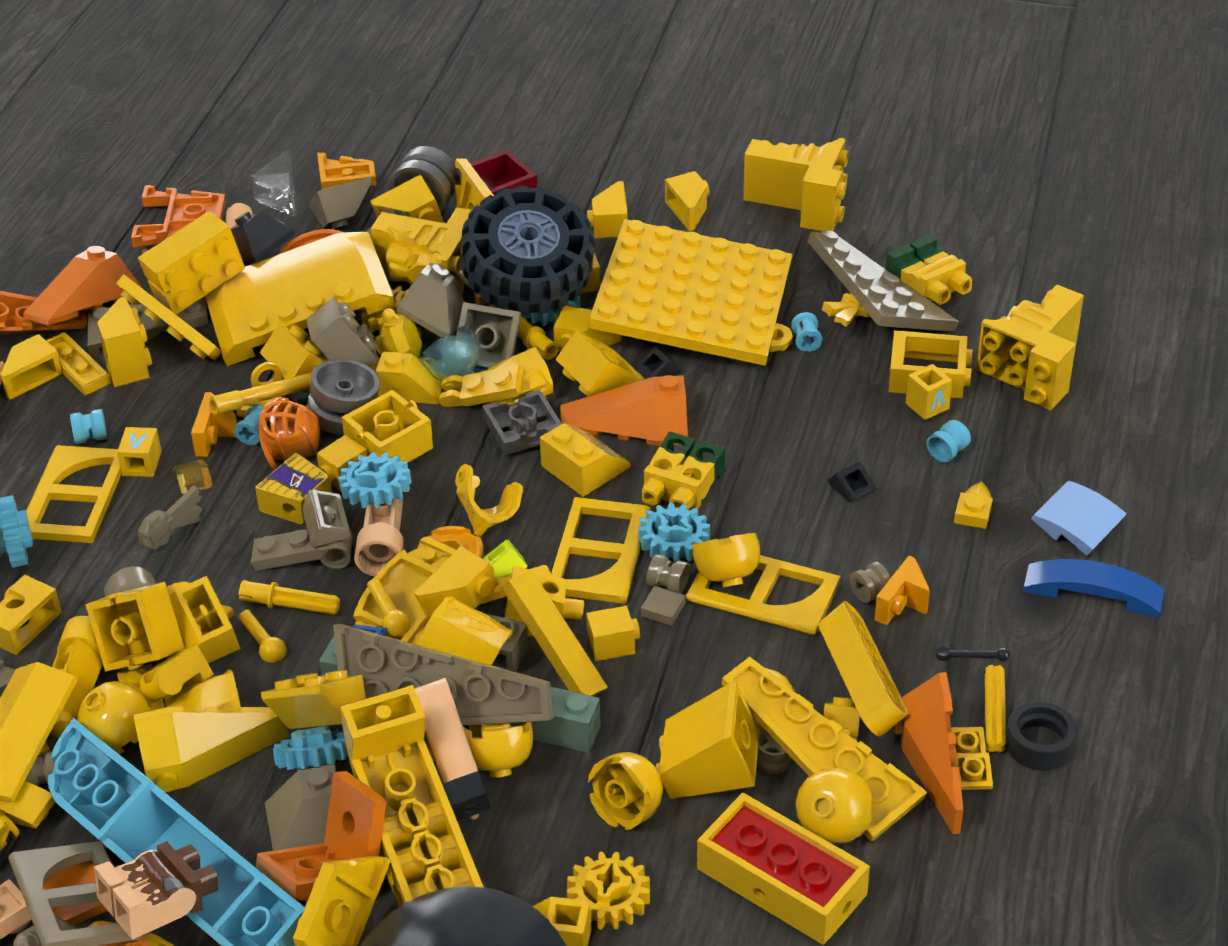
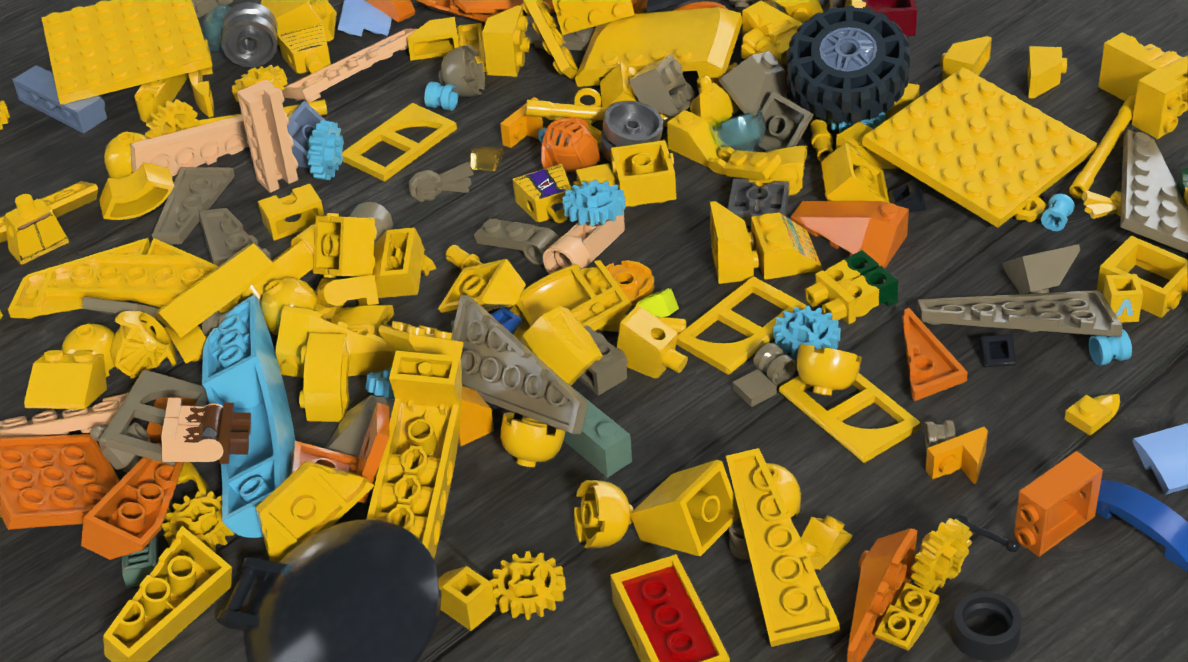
camera: 35 degrees right, 0 degrees up
yellow brick [117,427,162,477] -> none
yellow bar [238,610,287,663] -> none
dark tan slope [302,489,351,547] -> none
yellow bar [367,578,410,638] -> none
yellow slope [414,546,499,616] -> none
light nougat piece [414,677,491,821] -> none
yellow helmet [455,464,523,536] -> none
yellow slope [503,571,608,697] -> none
yellow brick [586,606,640,661] -> none
yellow cylinder [795,768,873,844] -> none
yellow beam [818,601,909,737] -> none
yellow axle [985,664,1006,753] -> none
none -> yellow brick [299,333,351,422]
none -> yellow slope [438,259,526,313]
none -> dark tan cylinder [439,44,485,97]
none -> yellow slope [710,201,759,284]
none -> orange wing [902,308,968,401]
none -> yellow gear [911,518,972,592]
none -> dark tan wing [917,290,1122,337]
none -> dark tan slope [1002,244,1080,294]
none -> orange window [1013,451,1103,557]
none -> yellow piece [1069,95,1136,198]

